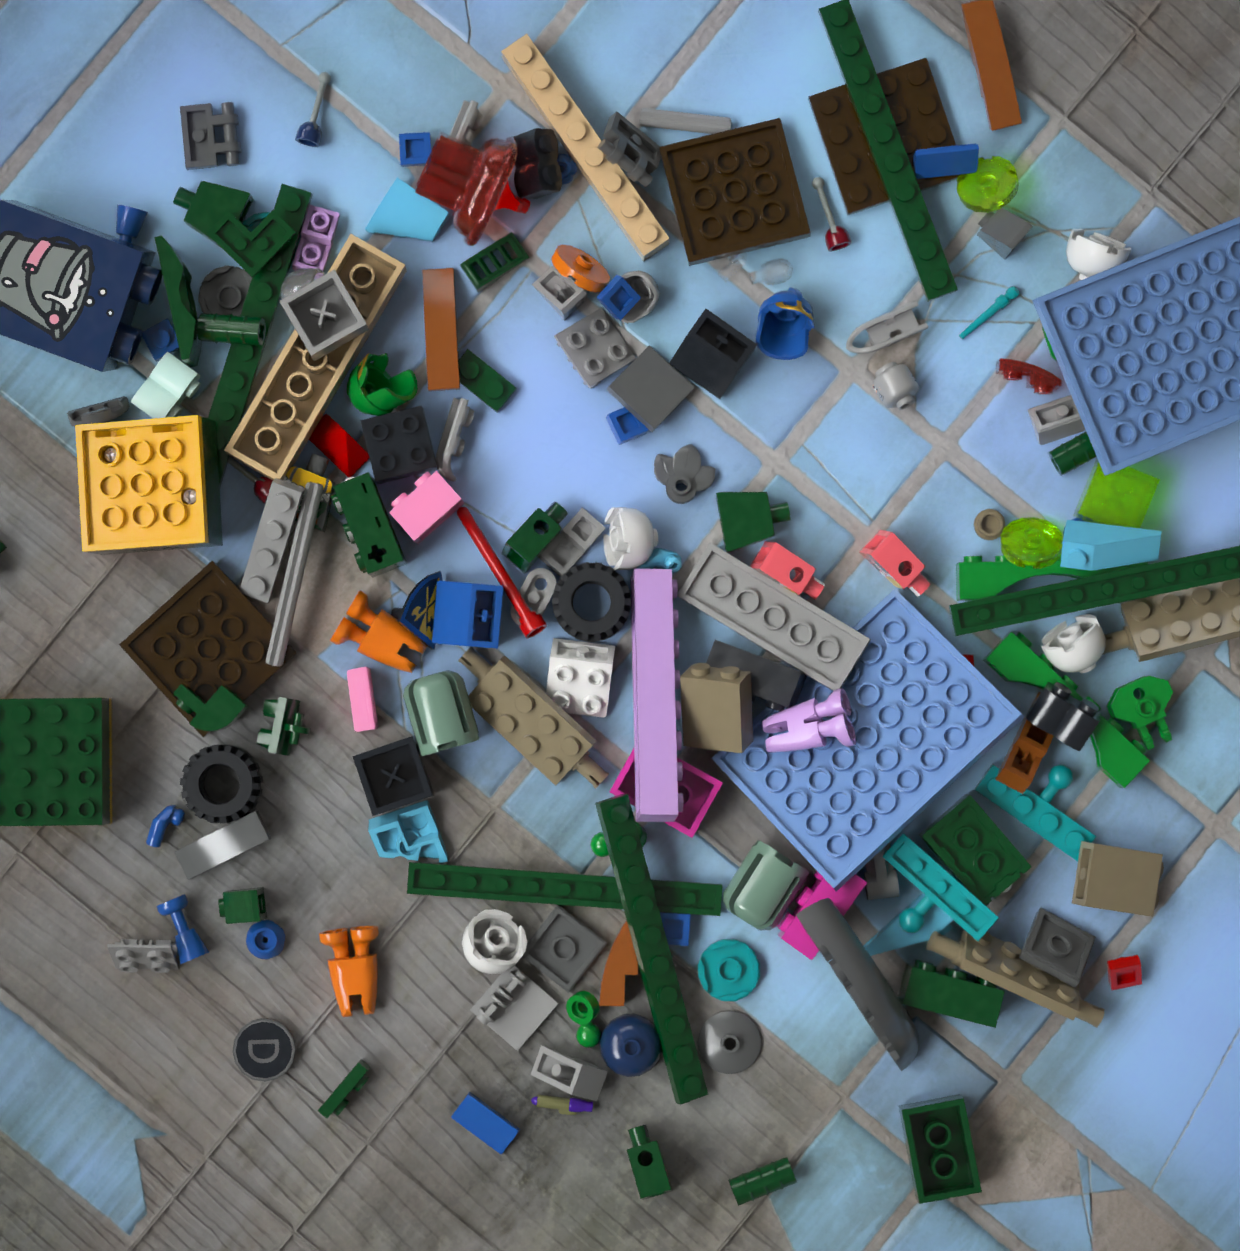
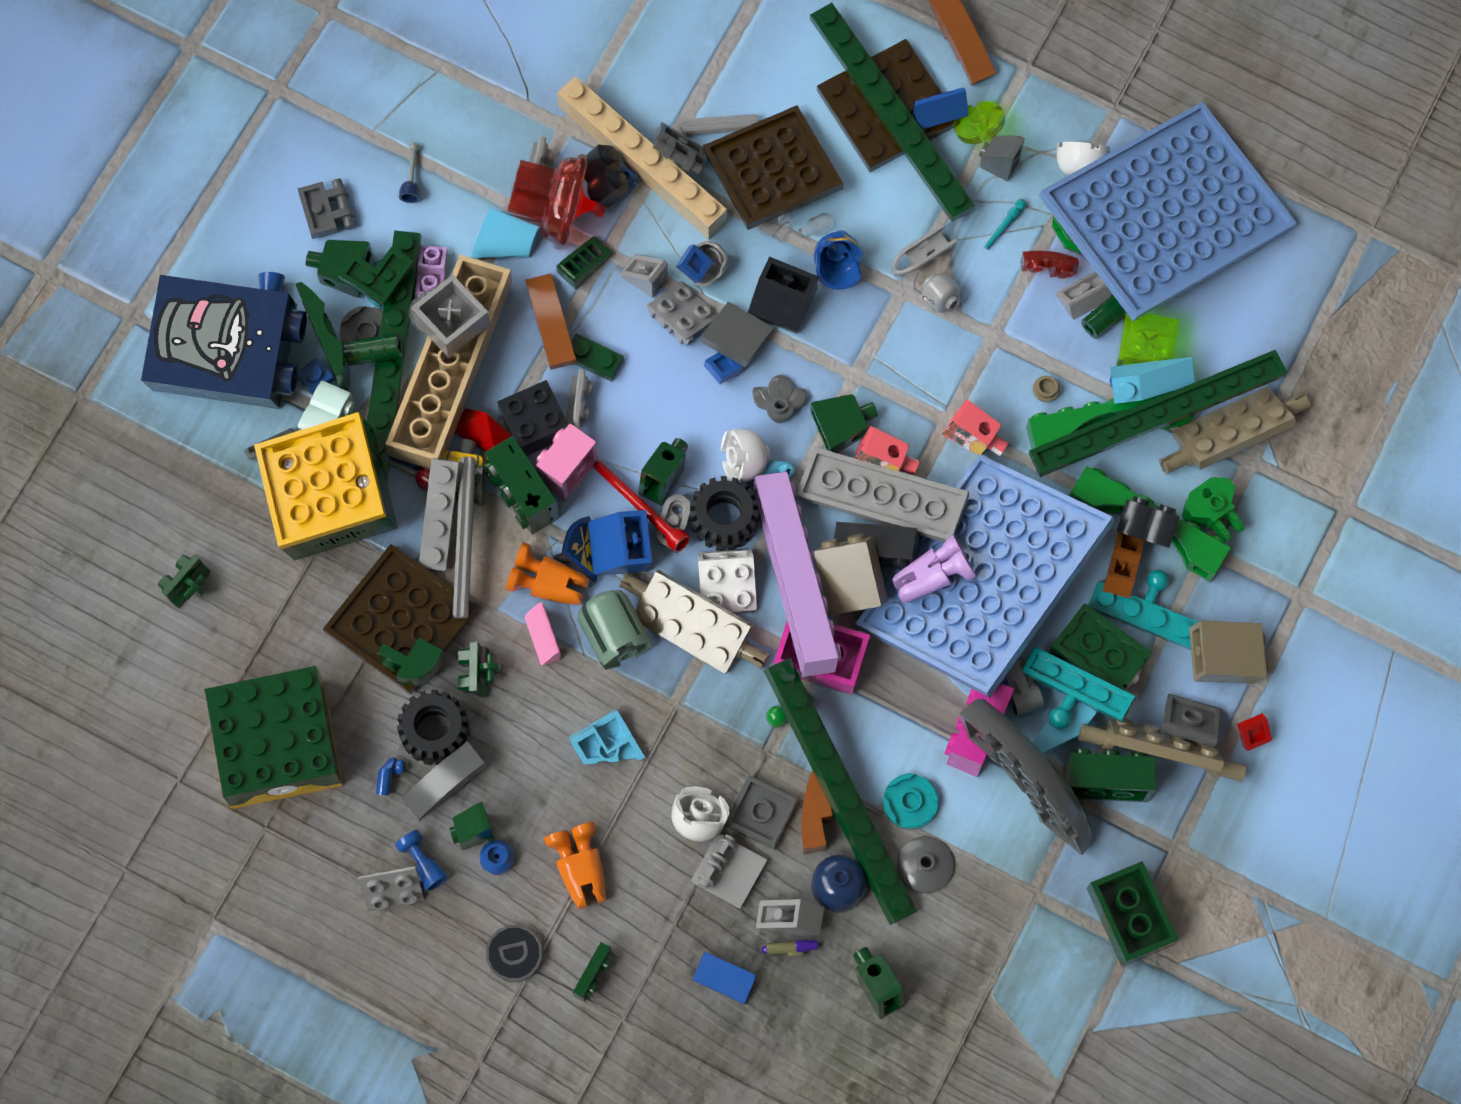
camera: 10 degrees left, 15 degrees down
green helmet [347,353,418,416] -> none
black brick [352,736,434,816] -> none
blue plate [399,132,432,167] -> none
dark green plate [407,862,722,916] -> none
light grey slope [539,507,605,577] -> none
orange plate [551,244,610,292] -> none
green plate [566,991,601,1048] -> none
blue plate [660,912,690,946] -> none
sand green cylinder [723,840,809,931] -> none
dark green axle [728,1157,797,1206] -> none
hinge [812,177,852,252] -> none
clear neon green plate [1000,517,1063,569] -> none
white cylinder [1041,614,1106,673] -> none

